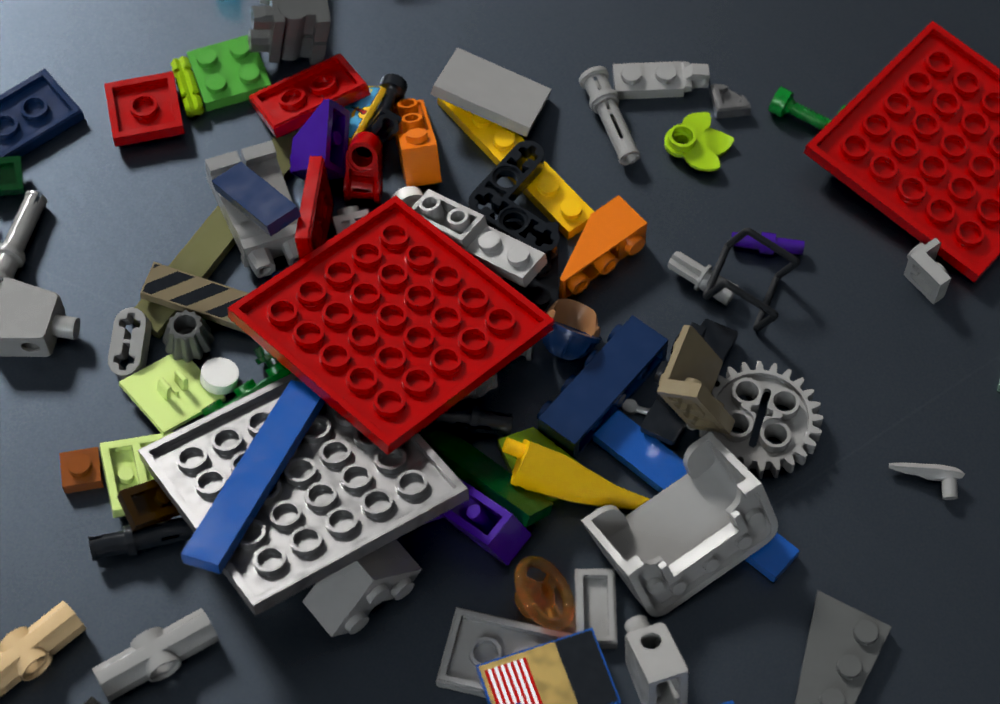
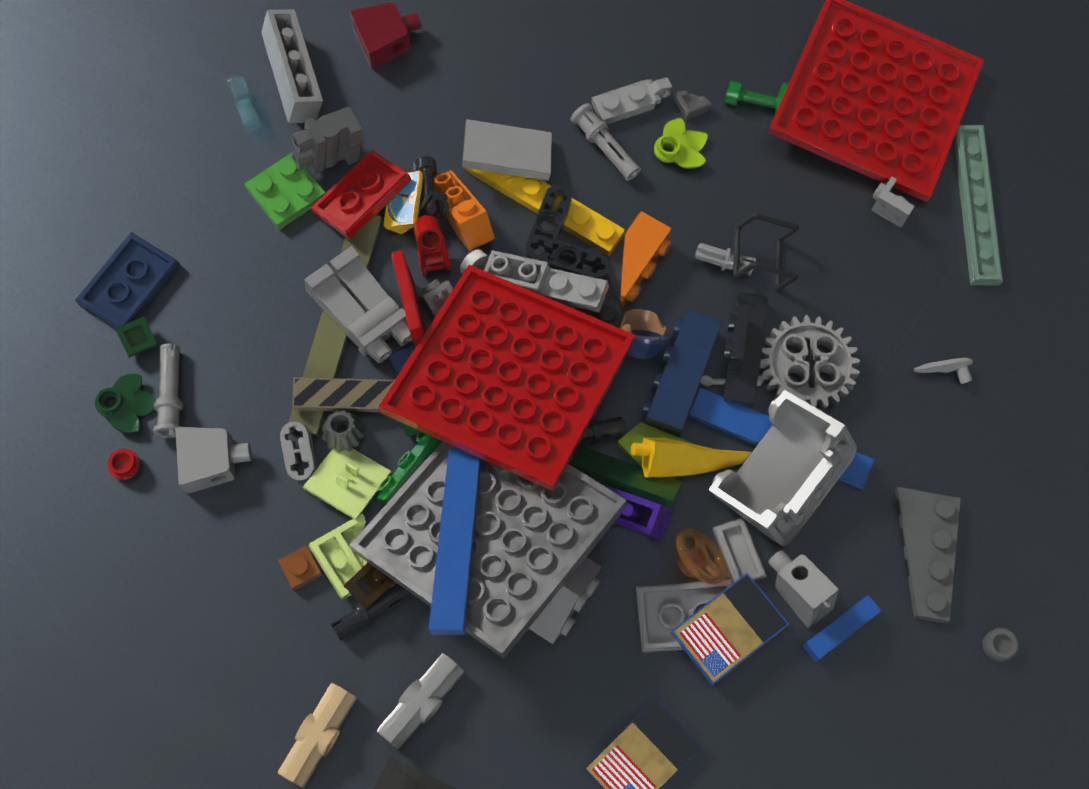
camera: 20 degrees left, 10 degrees up
red plate [104,71,185,147] -> none
lime axle [171,56,204,117] -> none
white tile [200,357,239,395] -> none
dark blue tile [211,162,301,236] -> none
dark purple slope [290,99,350,181] -> none
dark tan bracket [657,325,735,434] -> none
dark purple bar [731,232,805,255] -> none

